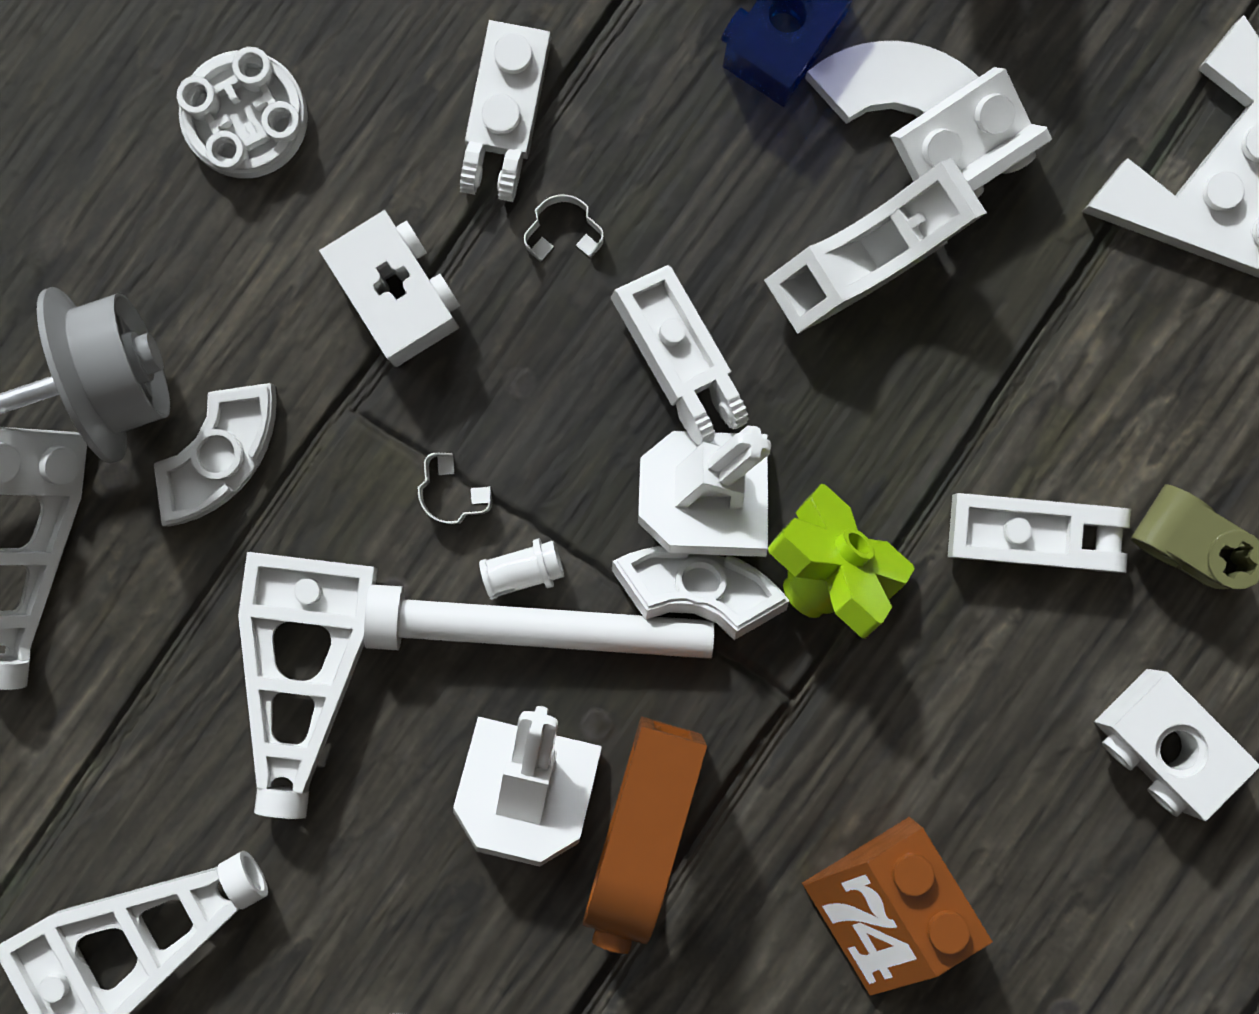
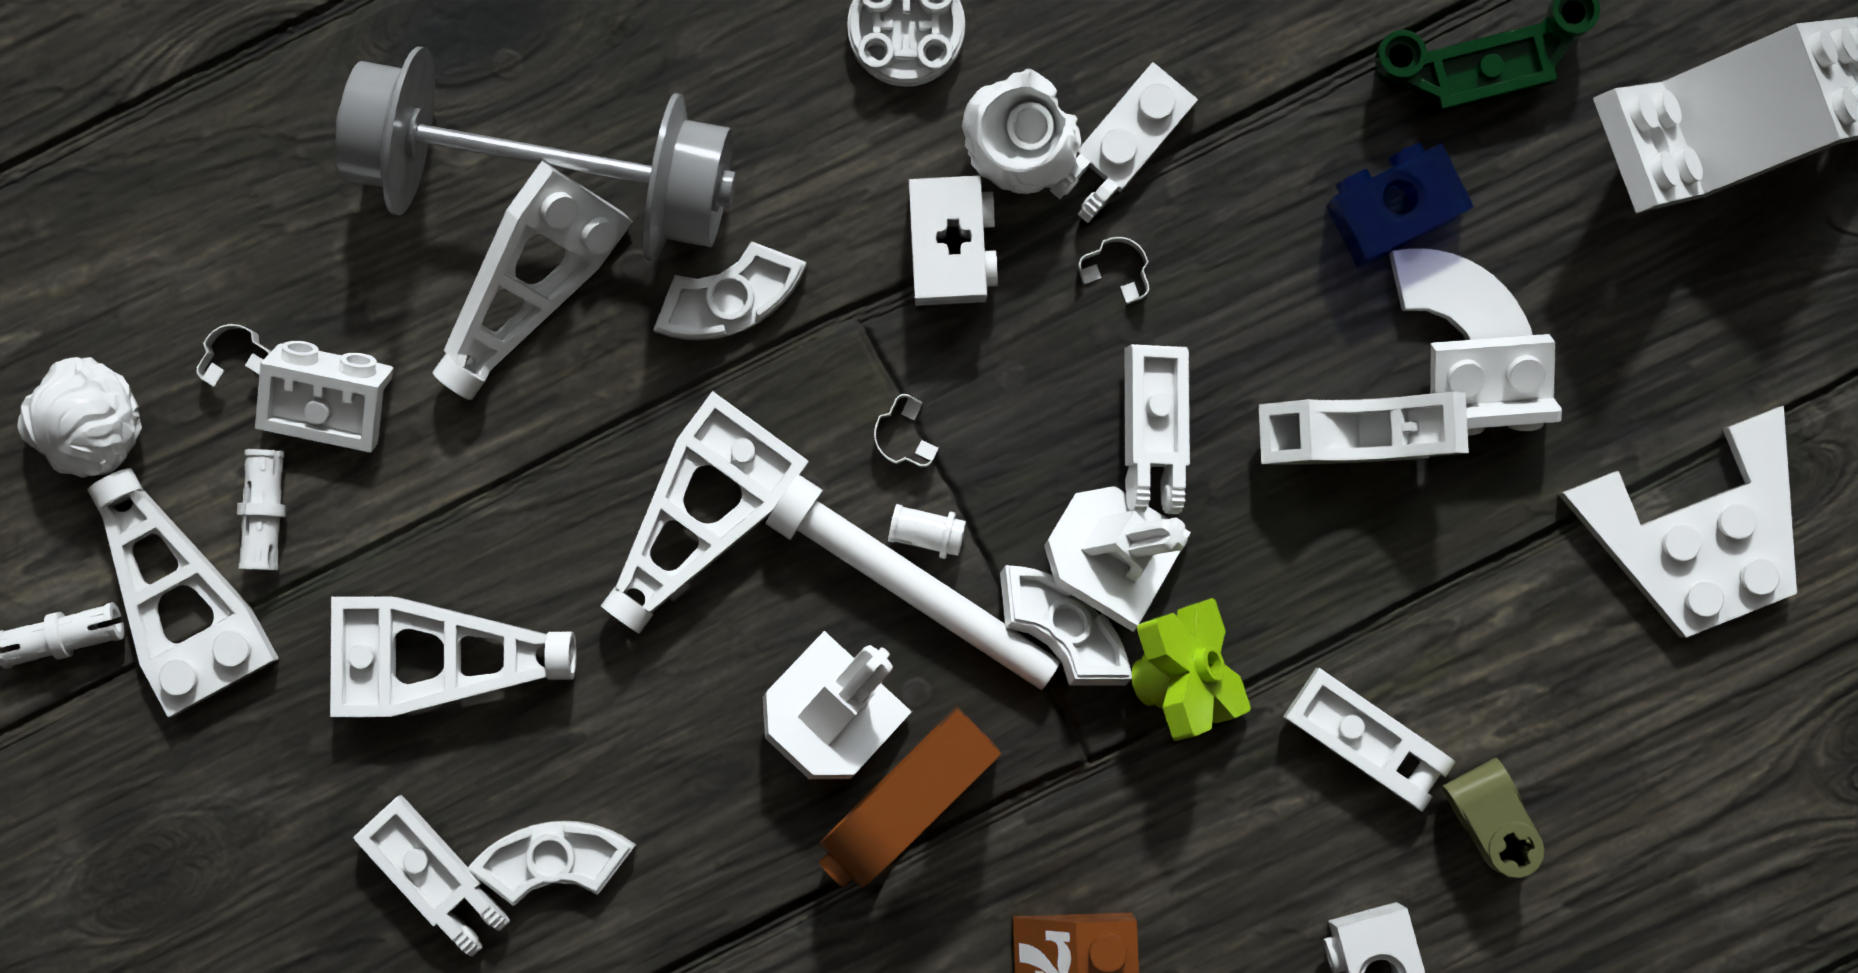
camera: 30 degrees right, 0 degrees up
none -> white hair [962,69,1081,194]

